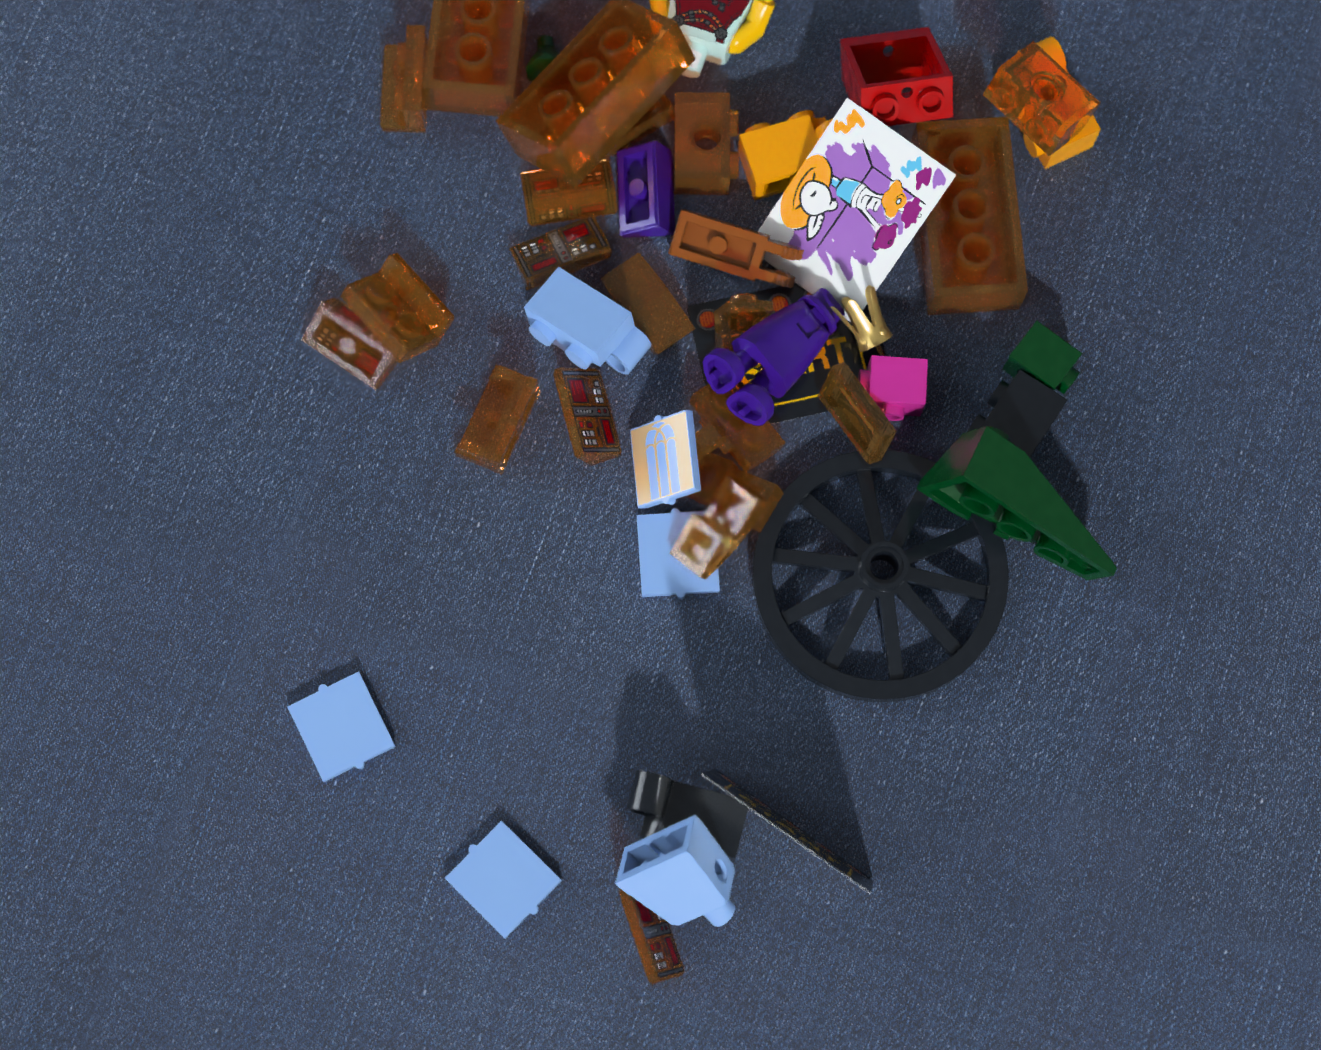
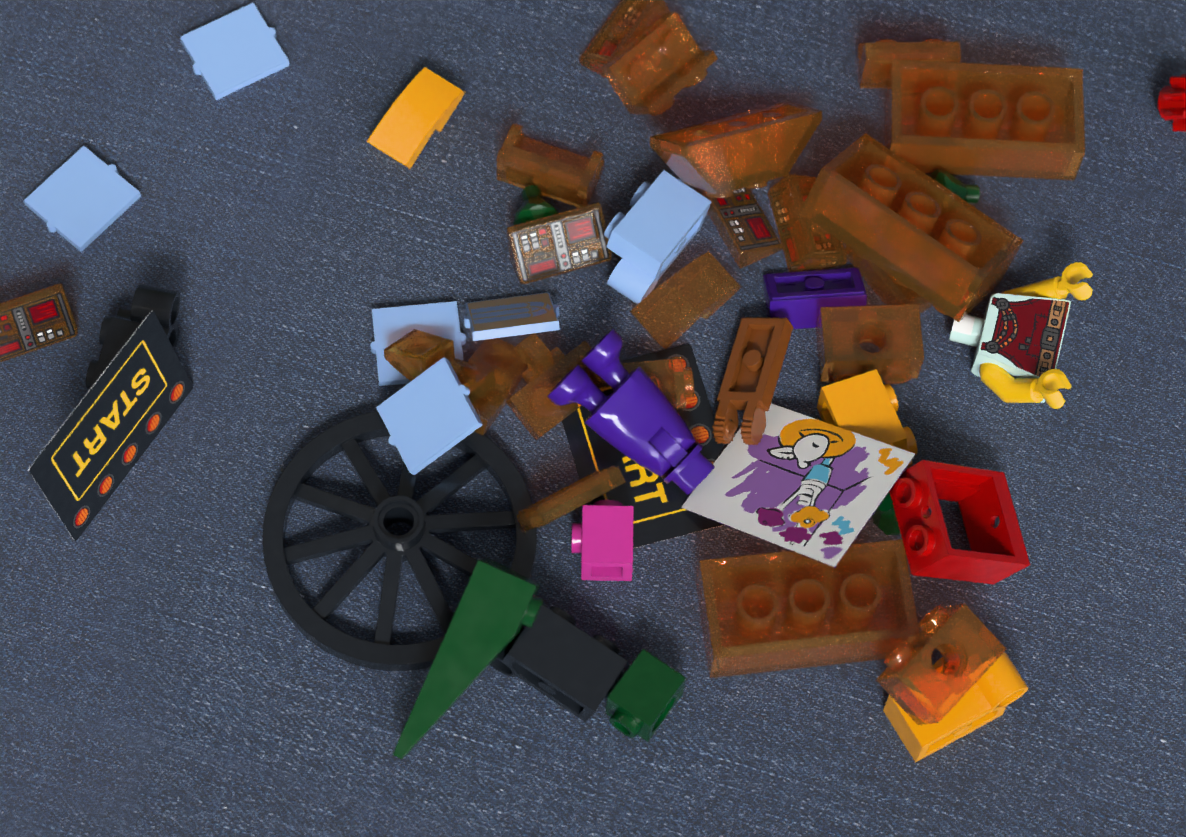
camera: 85 degrees right, 10 degrees down
light blue torso [615,815,735,927] -> none
pearl gold piece [830,285,893,356] -> none
none -> light orange slope [367,67,465,169]
none -> light blue piece [376,357,483,475]
none -> dark green rock [513,185,561,239]
none -> clear orange wedge [650,101,822,198]

